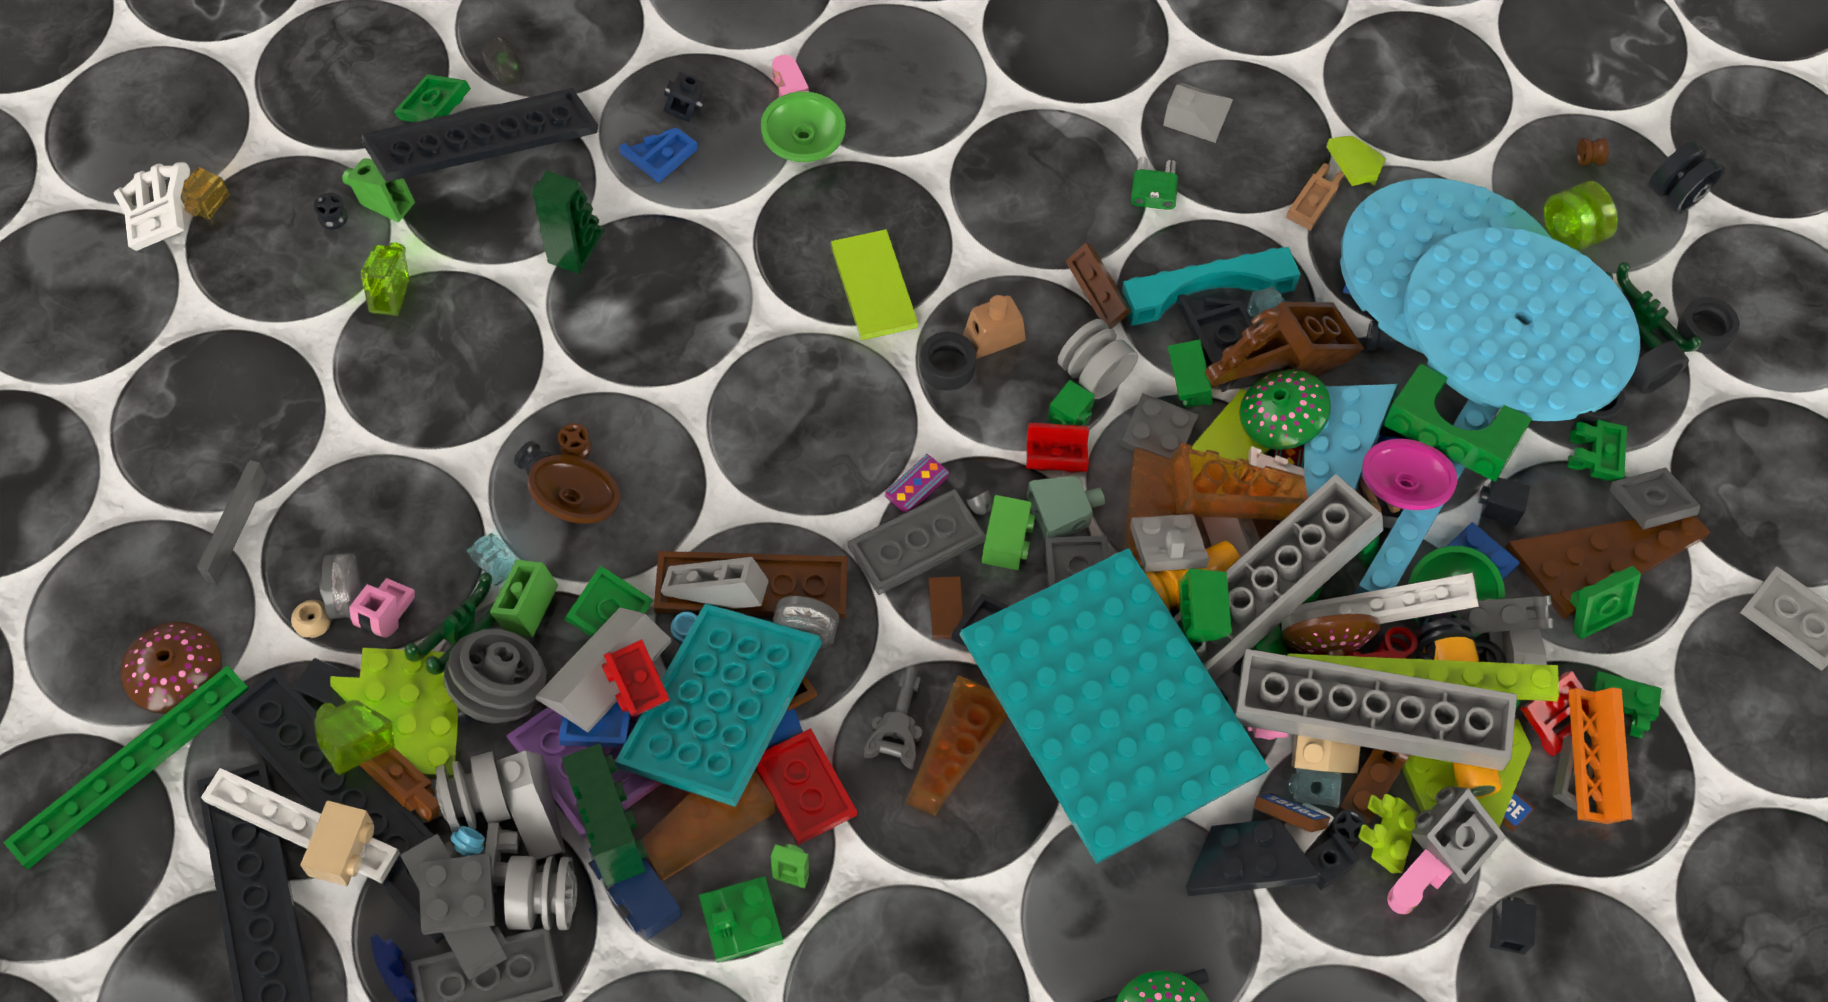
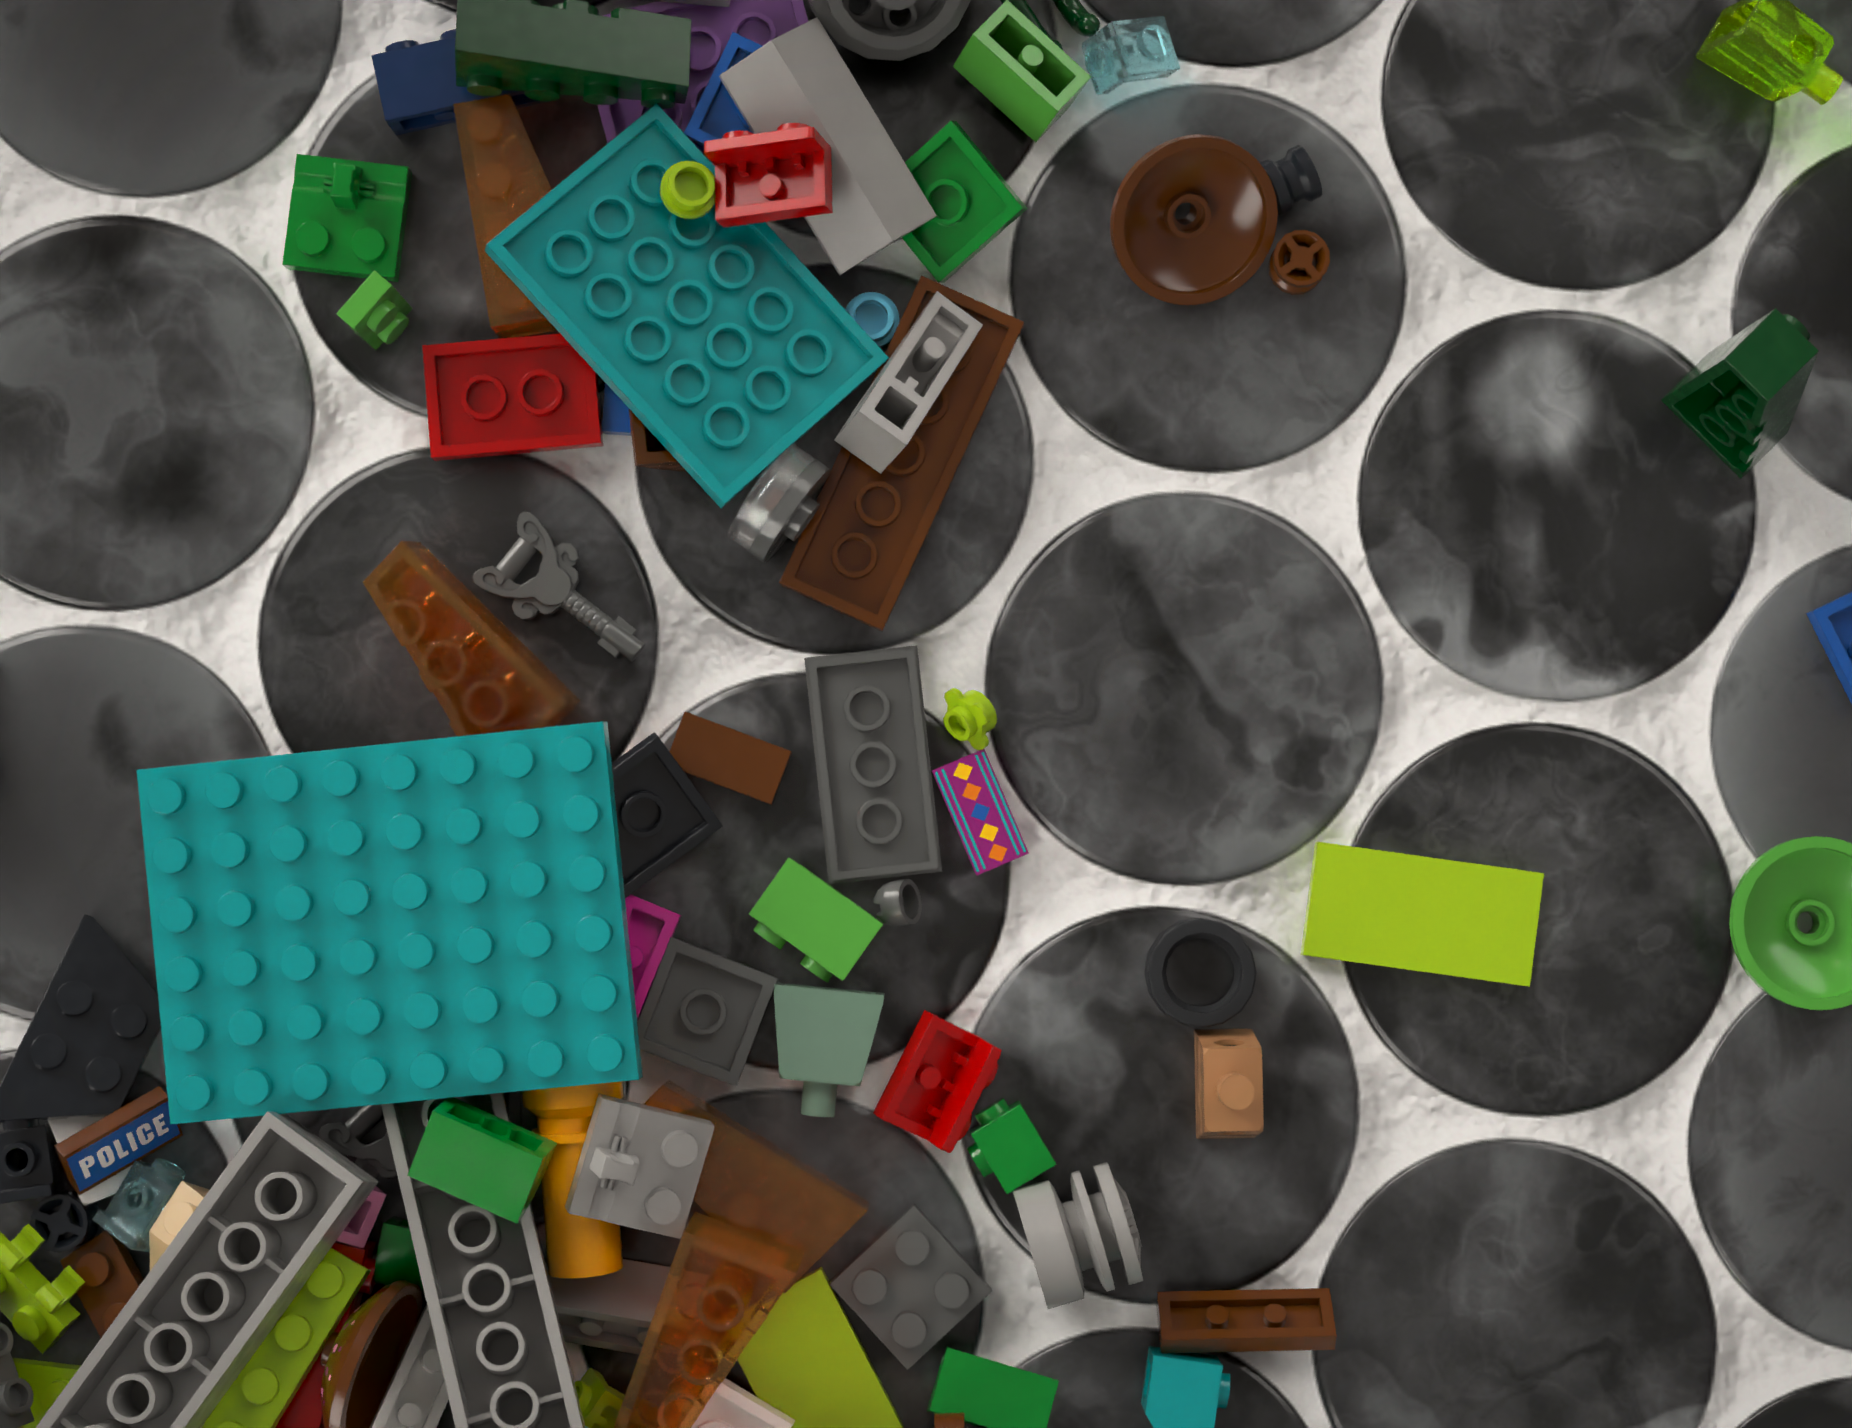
camera: 115 degrees right, 25 degrees up
none -> lime plate [660,161,715,219]
none -> lime plate [943,688,997,750]

